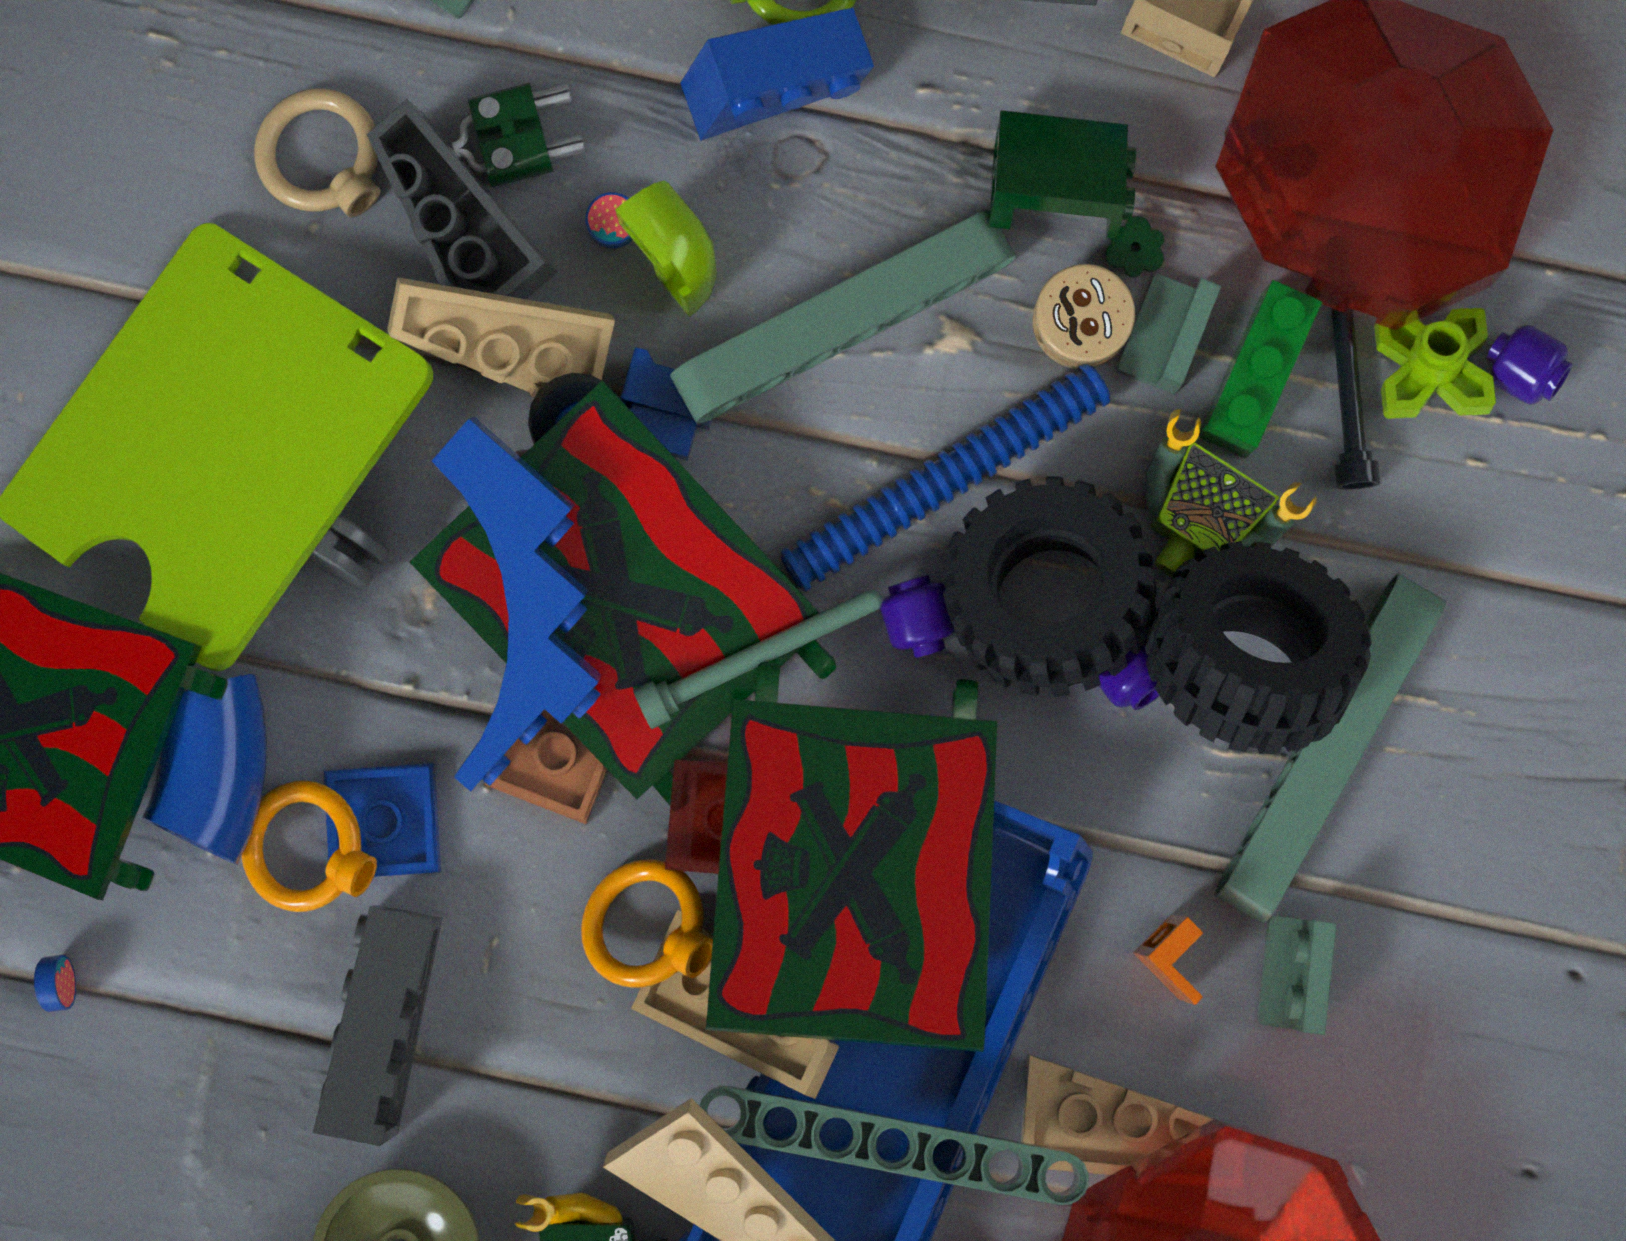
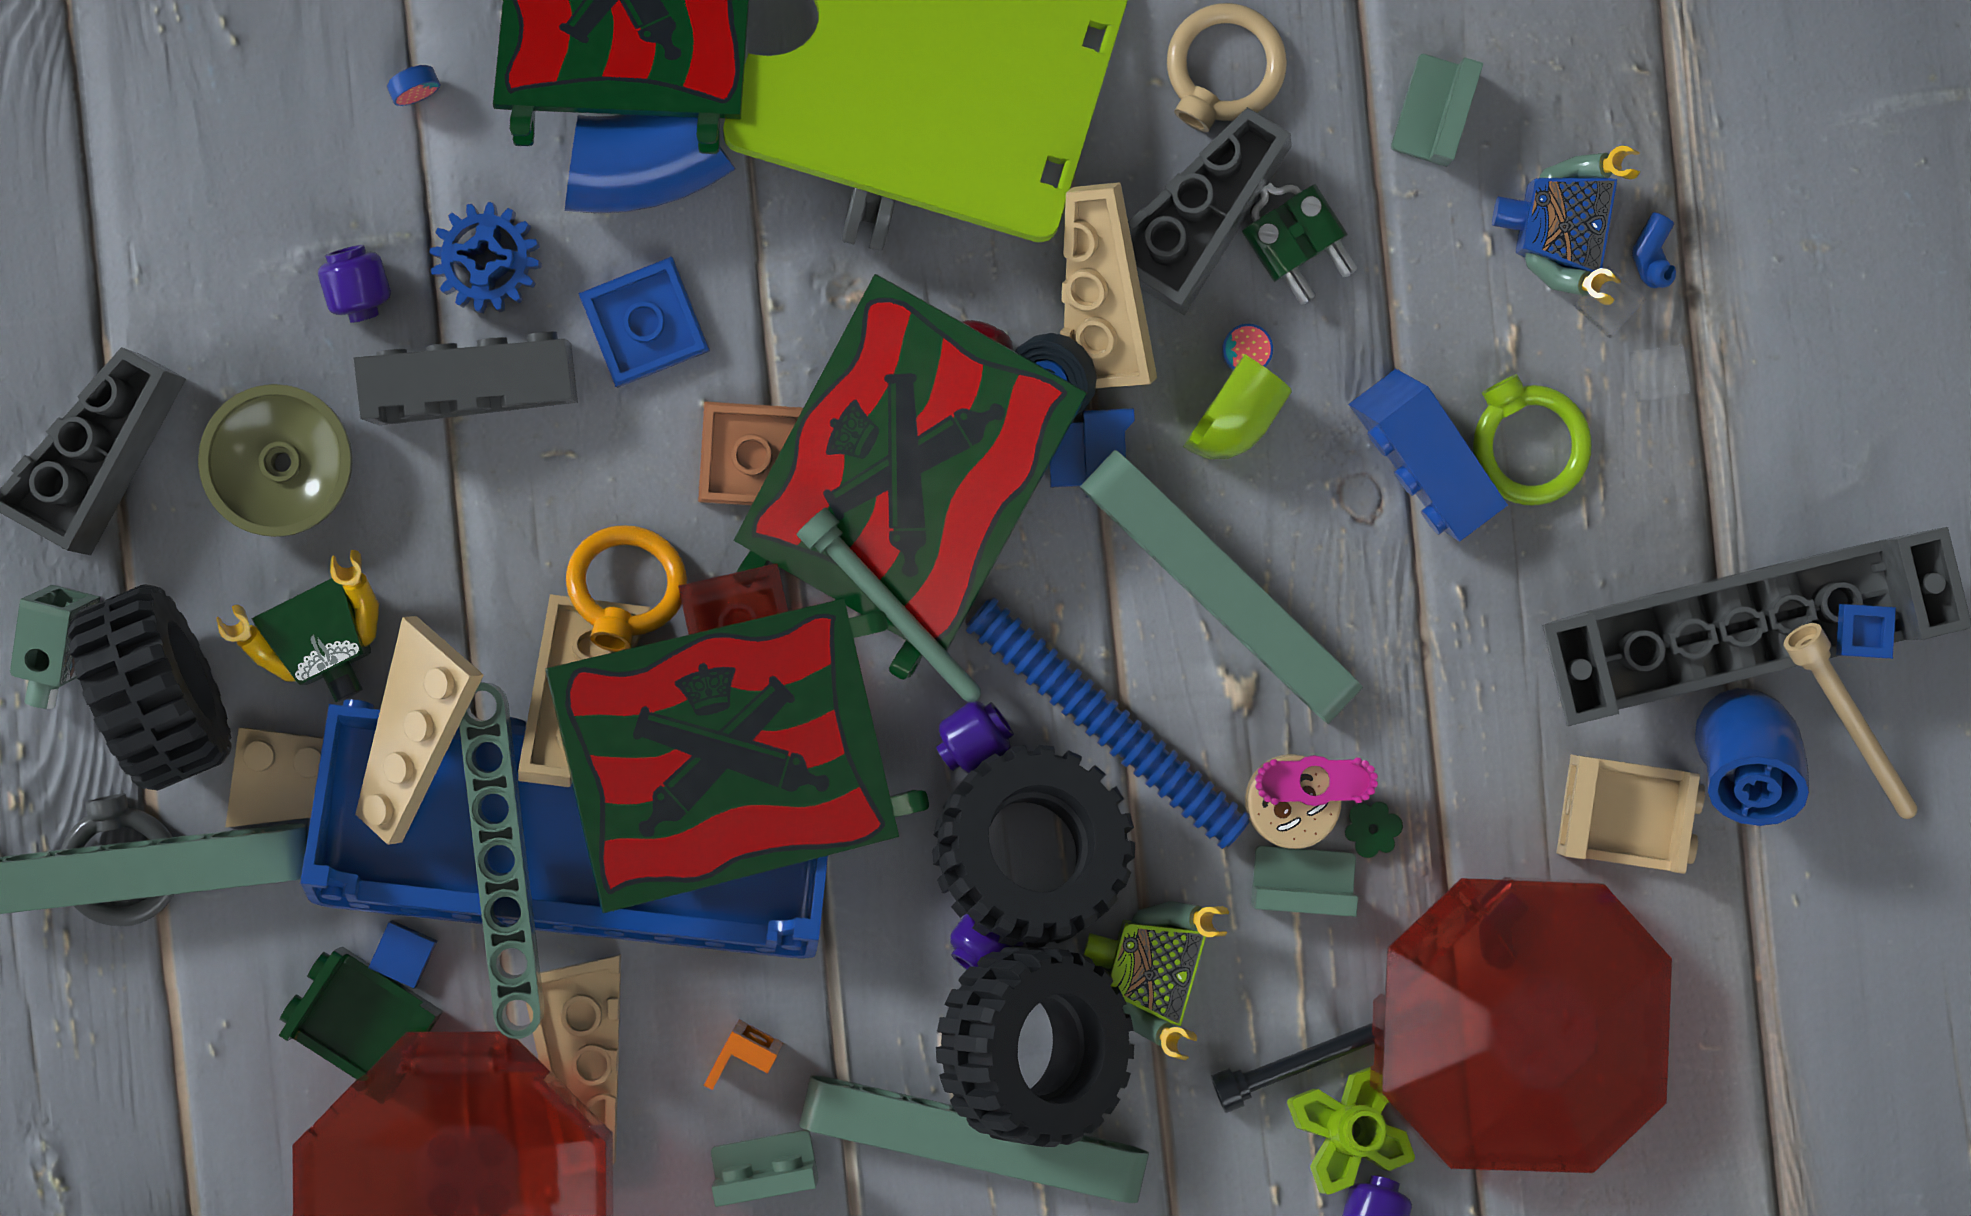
camera: 75 degrees right, 5 degrees up
light orange piece [241,780,377,912] -> none
blue arch [432,416,601,792] -> none
dark green panel [989,110,1136,239] -> none
green brick [1199,280,1322,458] -> none
none -> dark purple head [318,245,391,323]
none -> blue gear [429,202,542,314]
none -> dark pink piece [1255,755,1378,806]

